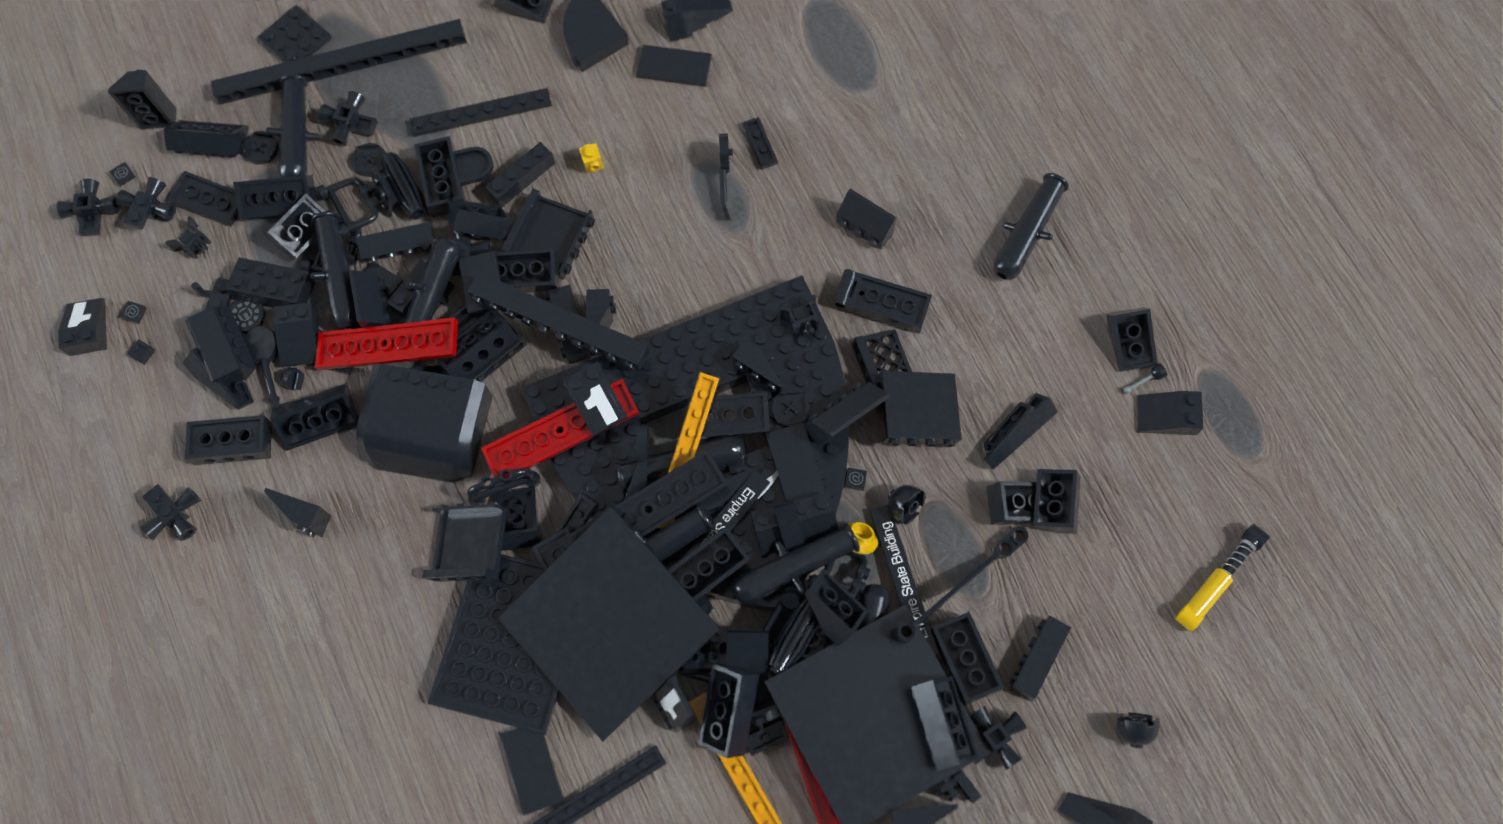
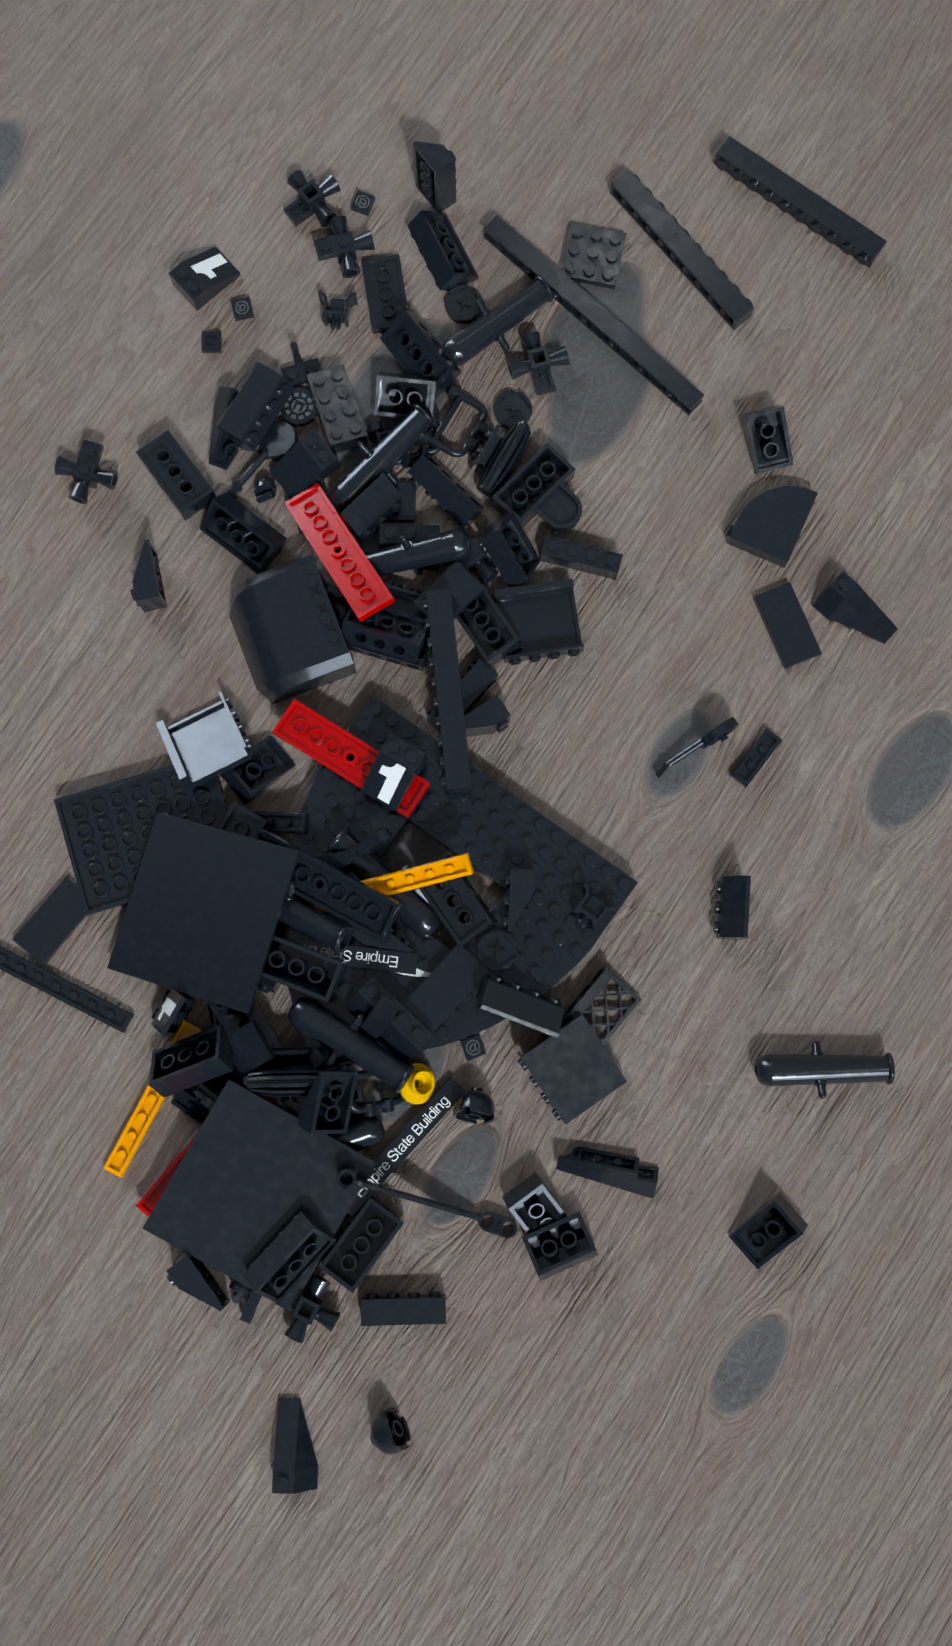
camera: 55 degrees right, 10 degrees up
black plate [409,88,552,137] -> none
black bar [467,468,541,505] -> none
yellow brick [579,143,604,174] -> none
black hinge [833,269,932,334] -> none
hinge [1123,363,1168,394] -> none
black slope [1137,391,1203,435] -> none
yellow piece [1174,523,1270,632] -> none

